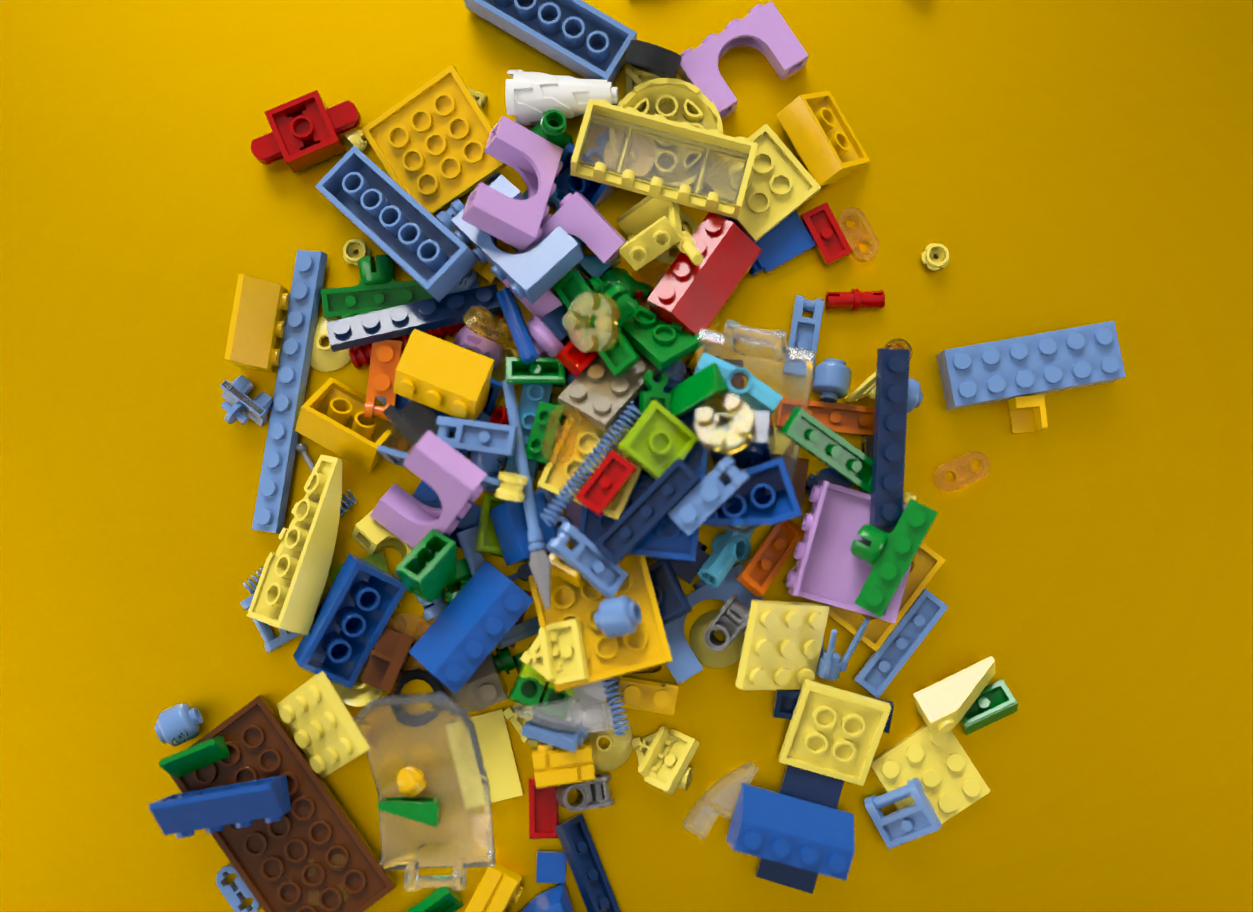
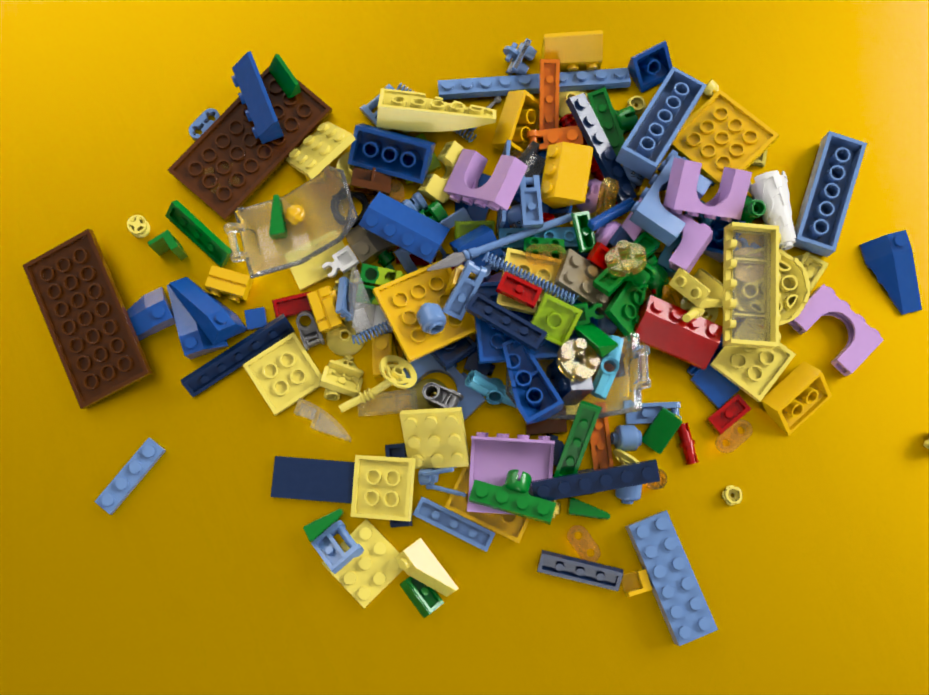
camera: 75 degrees right, 5 degrees down
medium blue head [155,702,203,747] -> none
red brick [251,90,361,173] -> none
green torso [396,529,456,603] -> none
light yellow wheel [495,472,528,502] -> none
light yellow slope [520,619,589,685] -> none
black tyre [624,39,682,78] -> none
medium blue plate [668,455,750,536] -> none
blue slope [726,783,855,881] -> none
orange plate [736,519,804,598] -> none
none -> light yellow plate [243,332,322,416]
none -> green slope [303,509,345,542]
none -> white plate [322,245,360,278]
none -> light yellow dish [338,355,417,412]
none -> clear slope [357,389,418,417]
none -> plate [537,550,623,591]
none -> orange plate [539,59,560,139]
none -> green slope [567,497,610,520]
none -> blue slope [627,41,672,93]
none -> green slope [642,407,682,454]

